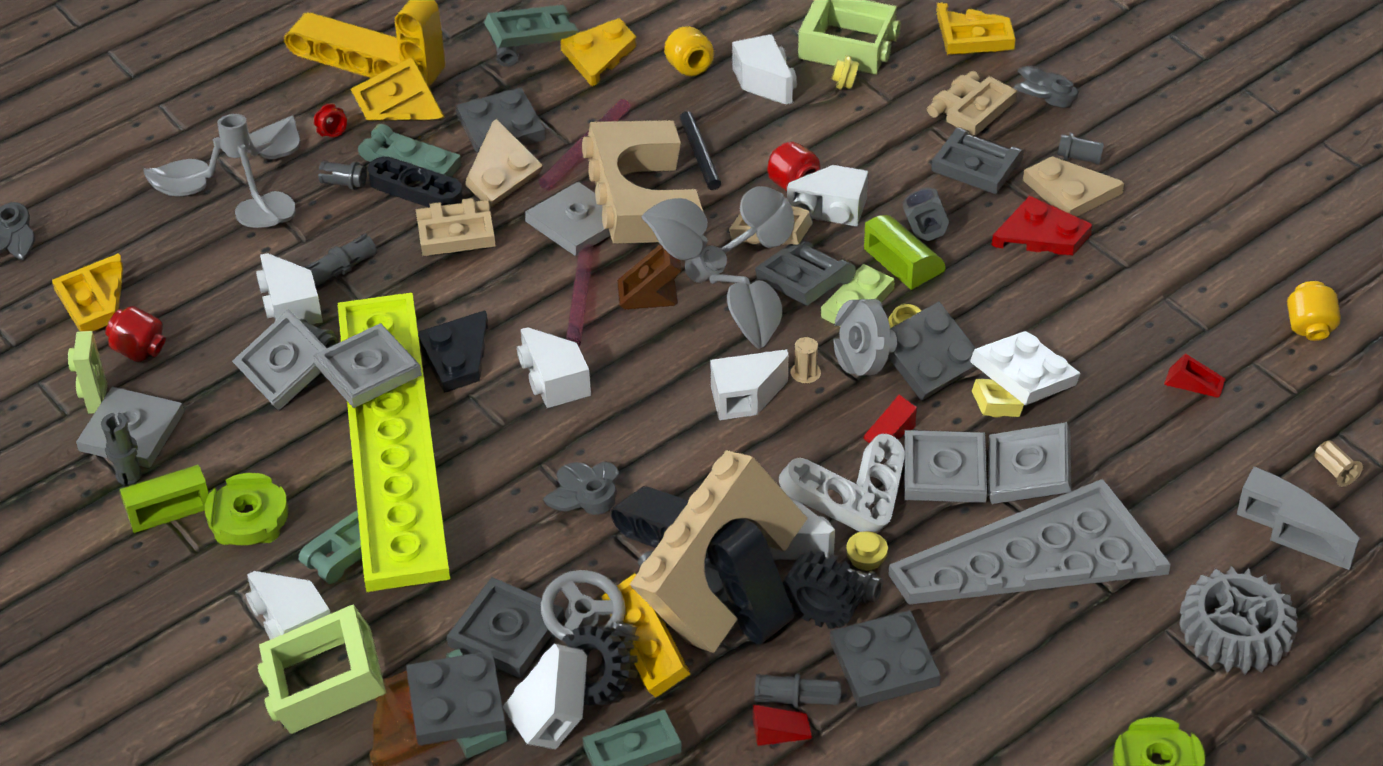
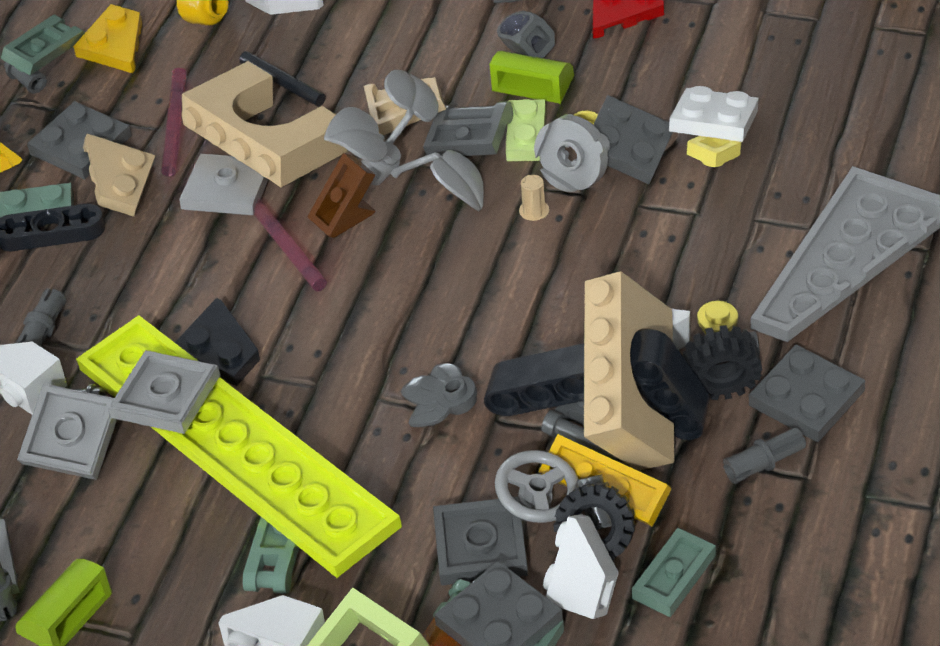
camera: 30 degrees left, 0 degrees up
lime plate [205,473,288,545] -> none
tan plate [416,198,495,256] -> none
white slope [517,327,591,408] -> none
white slope [710,349,789,420] -> none
red piece [753,705,812,746] -> none
red head [767,141,821,191] -> none
white beam [779,434,905,533] -> none
white slope [787,165,868,226] -> none
red piece [863,394,917,443] -> none
light grey plate [904,430,987,503] -> none
light grey plate [988,422,1071,504] -> none
red piece [1164,353,1225,398] -> none

